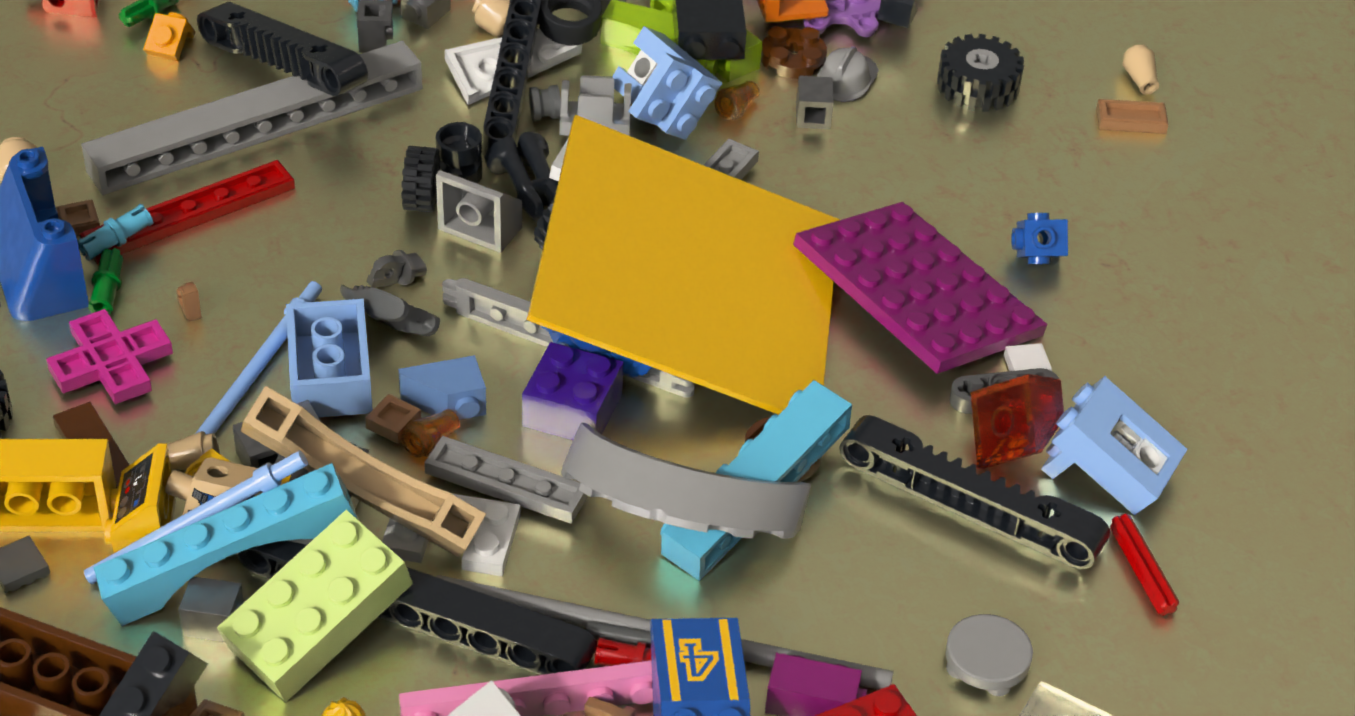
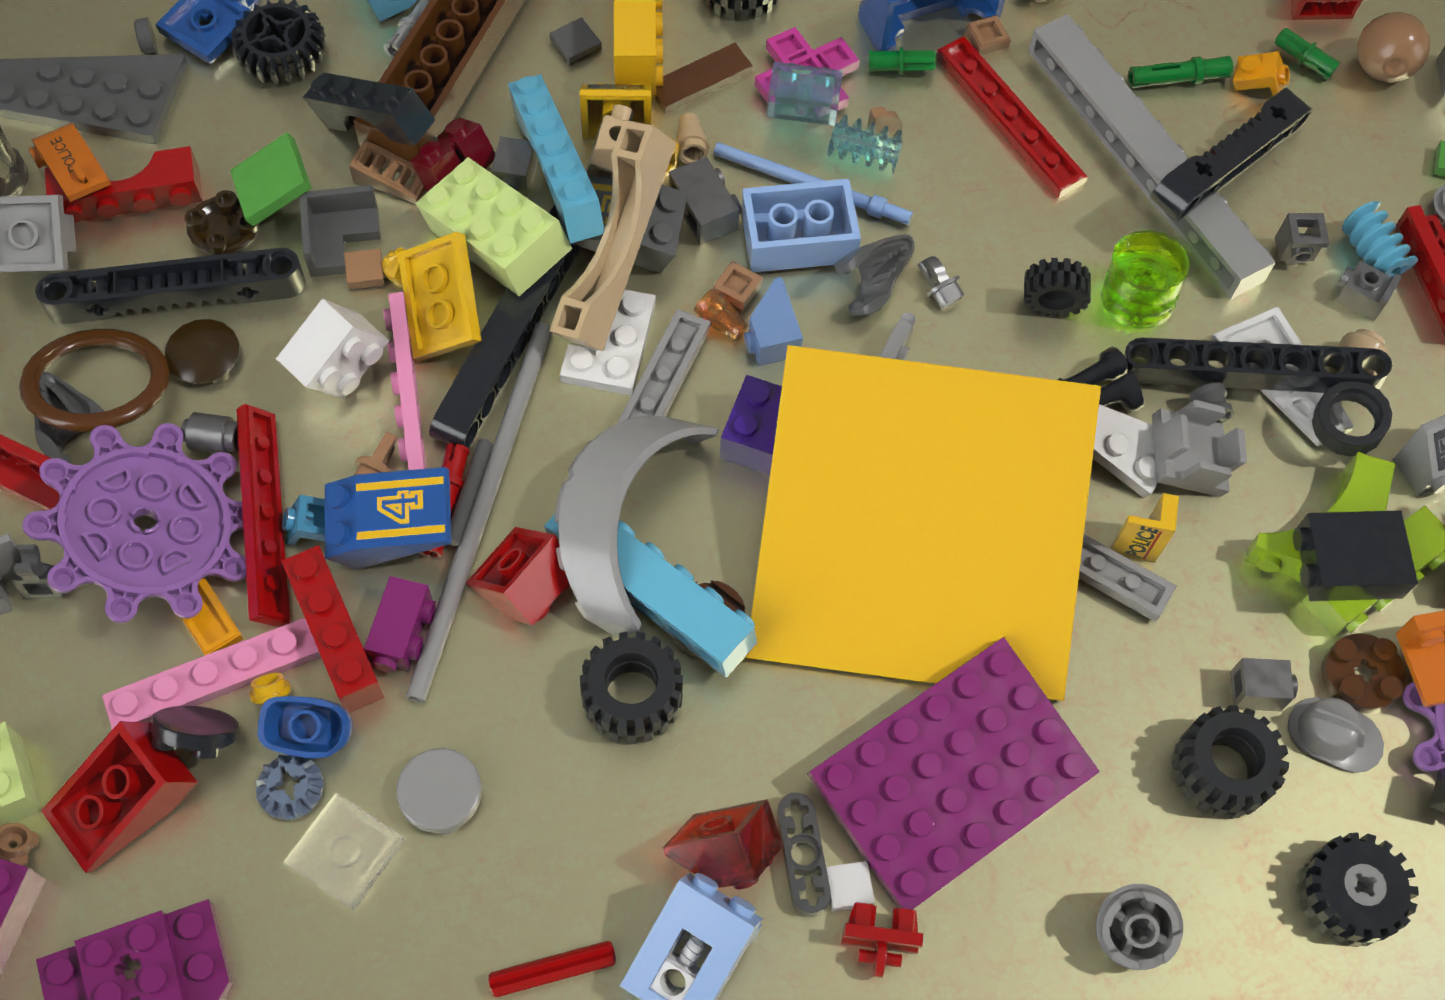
camera: 90 degrees right, 20 degrees up
medium azure pin [78,204,153,261] -> none
light blue bar [84,450,308,584] -> none
black wheel [436,122,483,183] -> none
light grey slope [436,170,522,253] -> none
light blue brick [612,26,723,140] -> none
clear orange cone [714,81,760,120] -> none
black gear [839,415,1110,569] -> none
blue brick [1011,213,1068,265] -> none
none -> yellow plate [398,232,481,361]
none -> dark red piece [410,117,496,192]
none -> red slope [466,527,570,626]
none -> black tyre [580,631,683,744]
none -> clear light blue brick [767,62,843,126]
none -> clear light blue piece [827,114,903,174]
none -> red hips [841,902,923,978]
none -> light grey cone [1096,884,1183,970]
none -> clear neon green wheel [1101,230,1190,329]
none -> yellow panel [1110,493,1179,563]
none -> green pin [1128,56,1233,89]
none -> black tyre [1172,705,1289,819]

